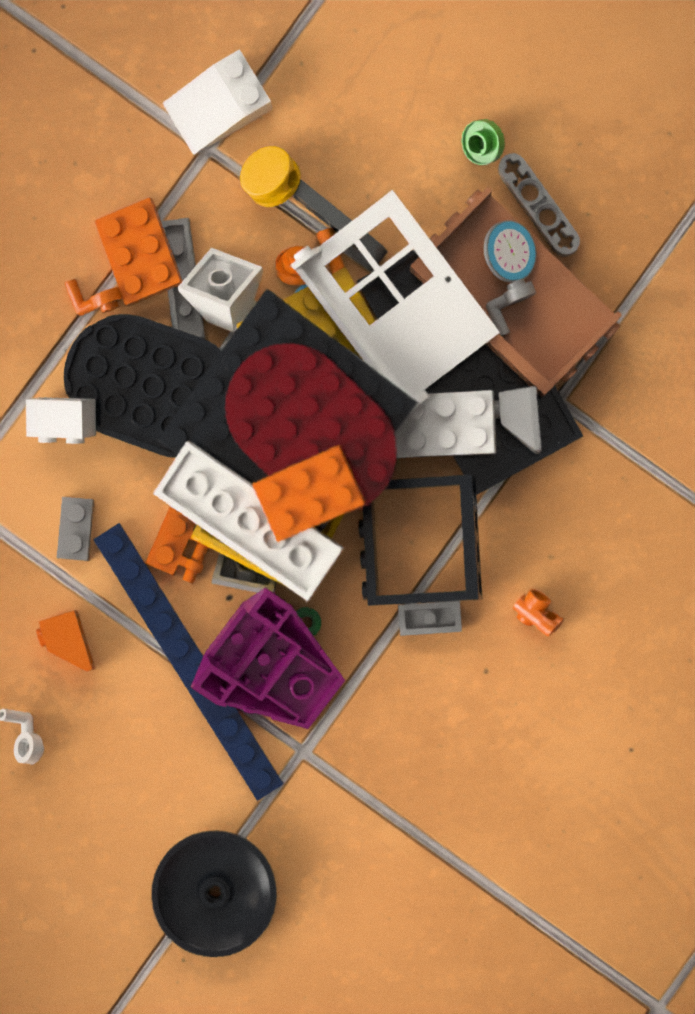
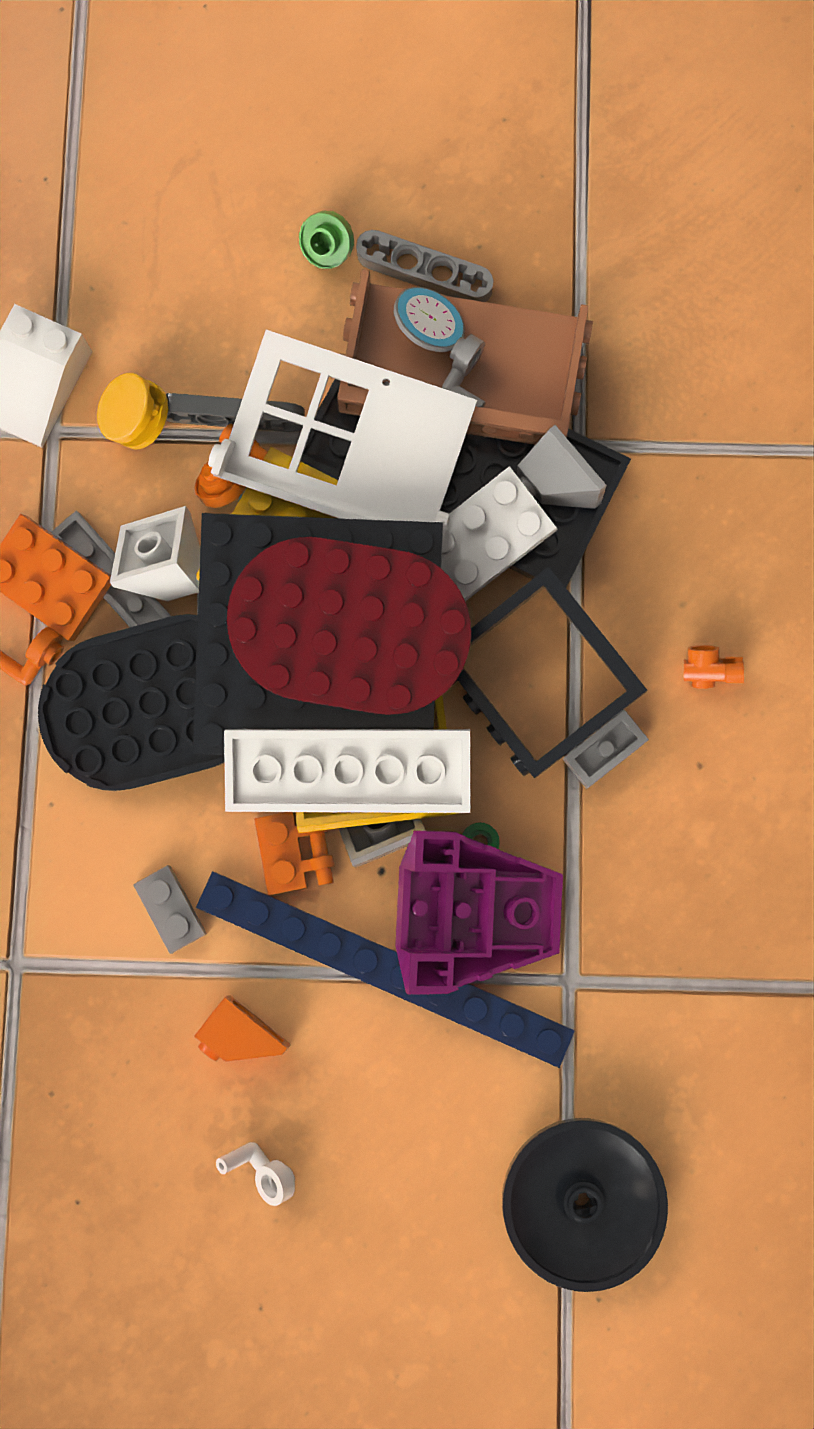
camera: 30 degrees left, 5 degrees down
white brick [26,397,96,444] -> none
orange plate [252,445,366,542] -> none

